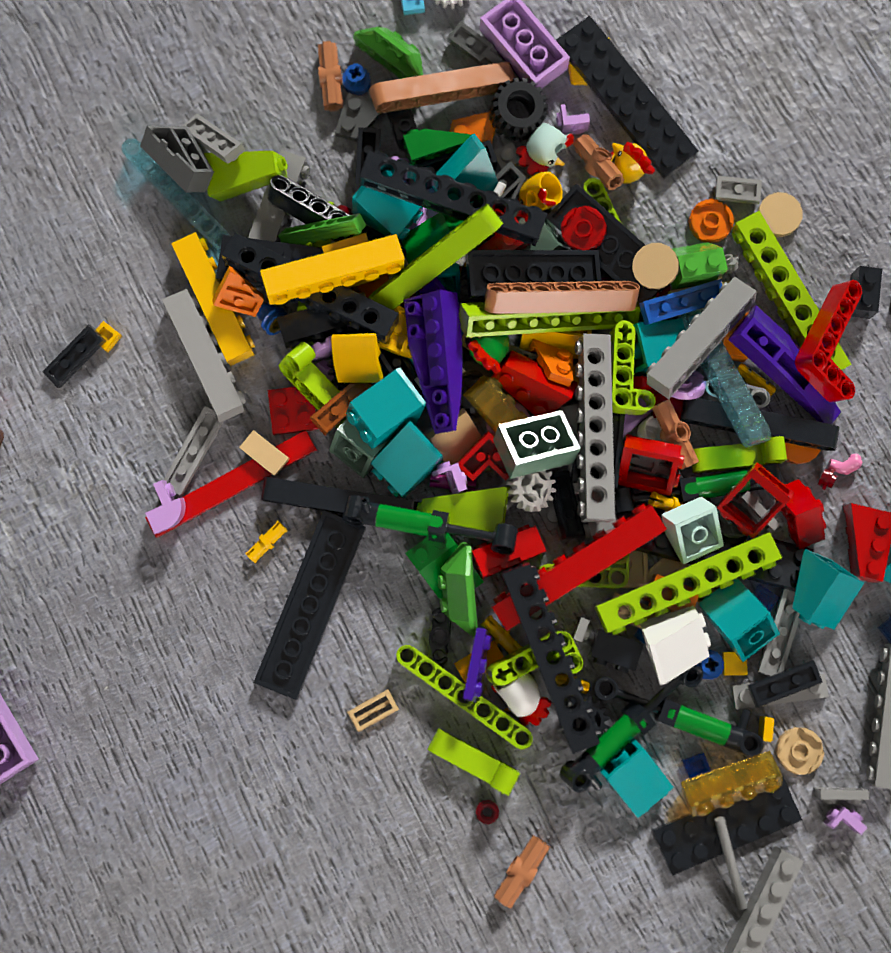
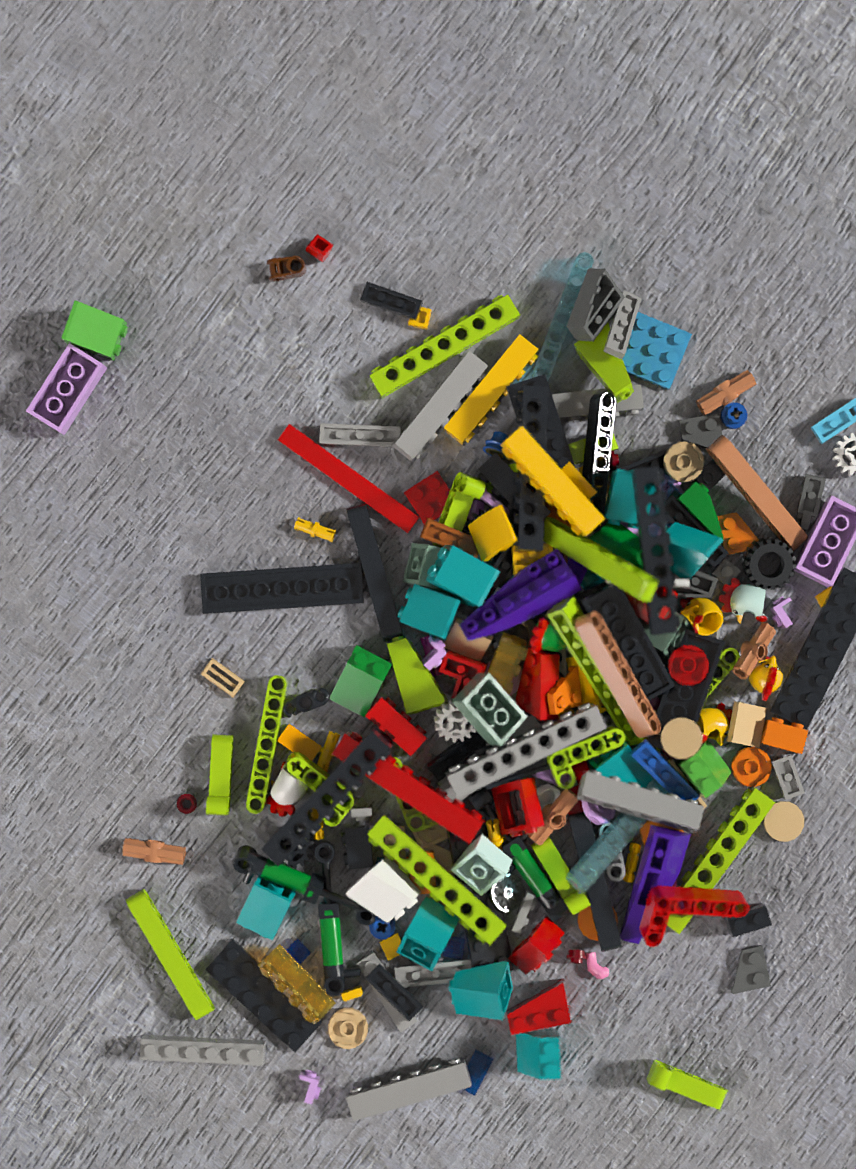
camera: 60 degrees right, 5 degrees up
lavender brick [145,480,186,534] -> none
orange wing [212,266,264,317] -> none
tan tile [239,430,289,476] -> none
bright green piece [278,213,366,245] -> none
black piece [342,495,518,555] -> none
bright green wedge [353,27,423,79] -> none
bright green wedge [438,542,478,638] -> none
dark purple wing [463,627,492,702] -> none
light grey bar [715,817,747,910] -> none
red window [717,462,794,539] -> none
light grey plate [725,254,739,274] -> none
light grey plate [814,787,869,804] -> none
none -> lime beam [126,889,215,1020]
none -> lime brick [369,294,520,399]
none -> dark azure plate [622,312,692,390]
none -> tan tile [663,442,704,482]
none -> yellow piece [697,703,732,746]
none -> tan tile [727,701,767,748]
none -> orange brick [761,717,808,754]

